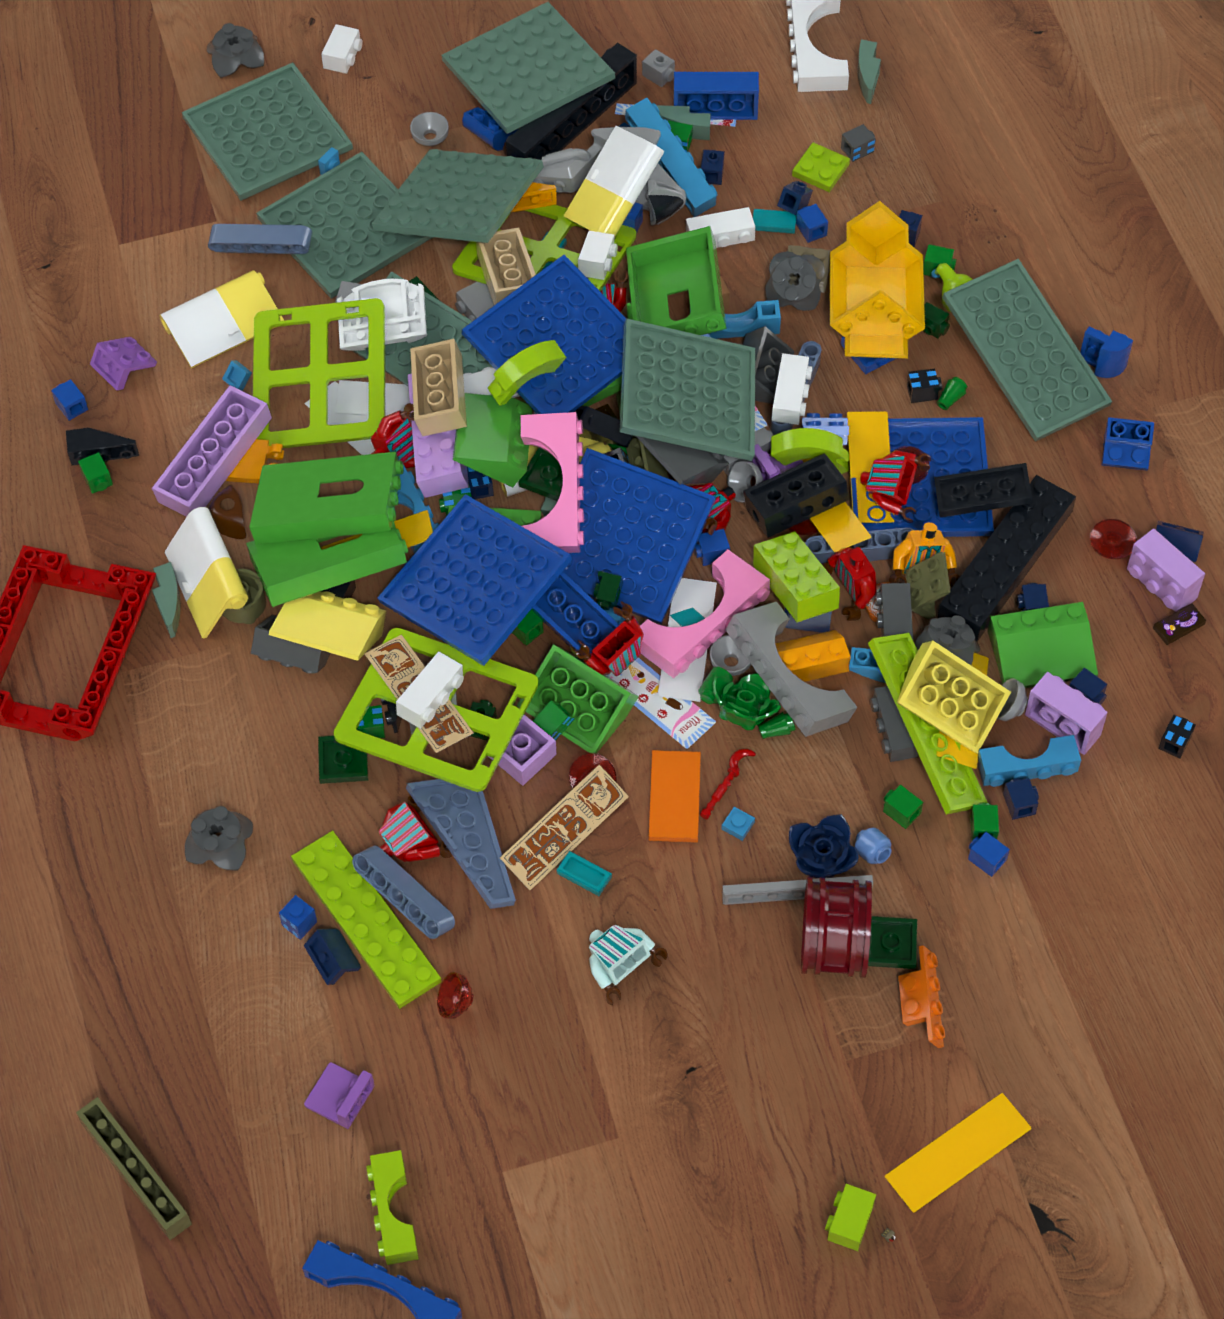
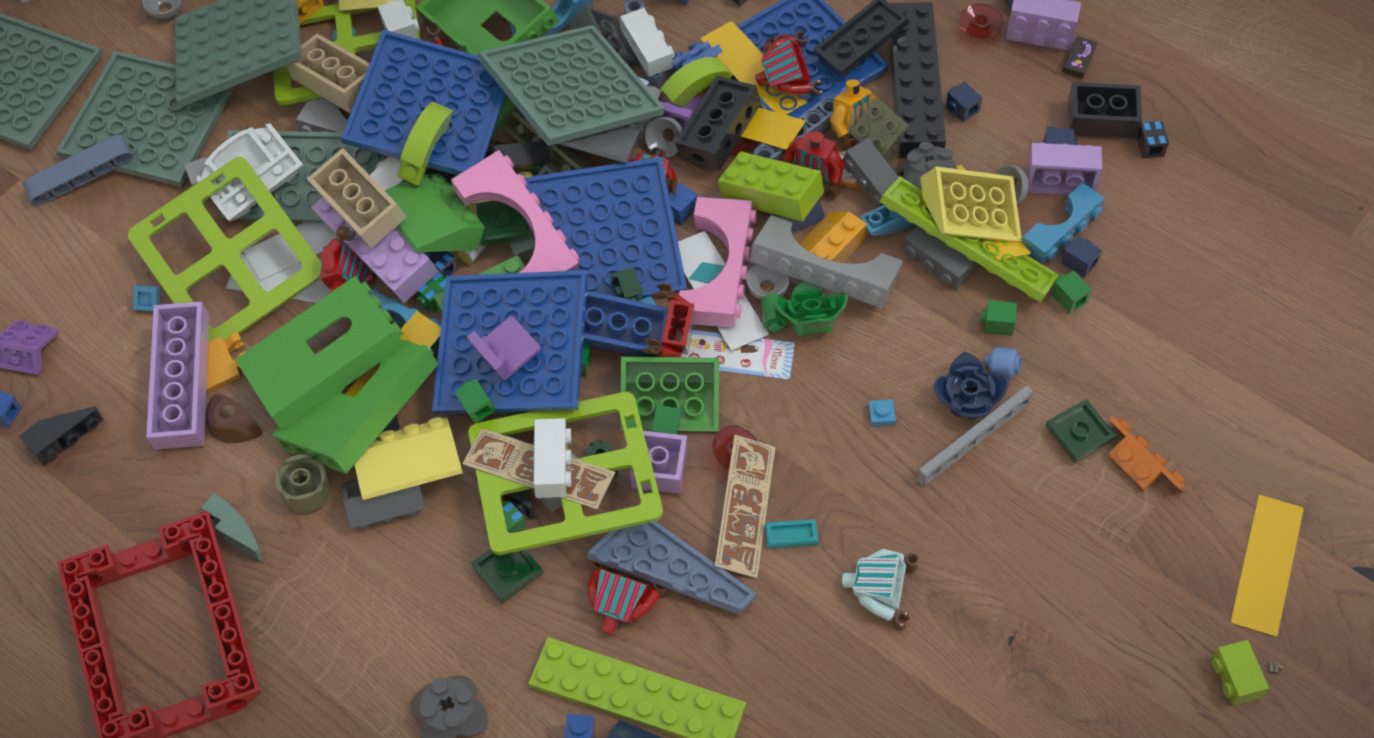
camera: 35 degrees left, 0 degrees up
green brick [78,452,113,494] -> none
white door [159,270,284,368] -> none
door [165,507,248,638] -> none
dark azure plate [318,147,340,175] -> none
sand blue beam [352,846,455,939] -> none
clear red piece [437,972,474,1019] -> none
orange tile [649,750,701,843] -> none
red piece [700,749,756,820] -> none
green cone [758,712,796,739] -> none
dark red wheel [801,877,872,978] -> none
blue brick [968,832,1010,877] -> none
bright green slope [988,602,1098,688] -> none
none -> green brick [455,378,497,423]
none -> medium lavender bracket [467,316,541,381]
none -> black brick [1068,82,1142,138]

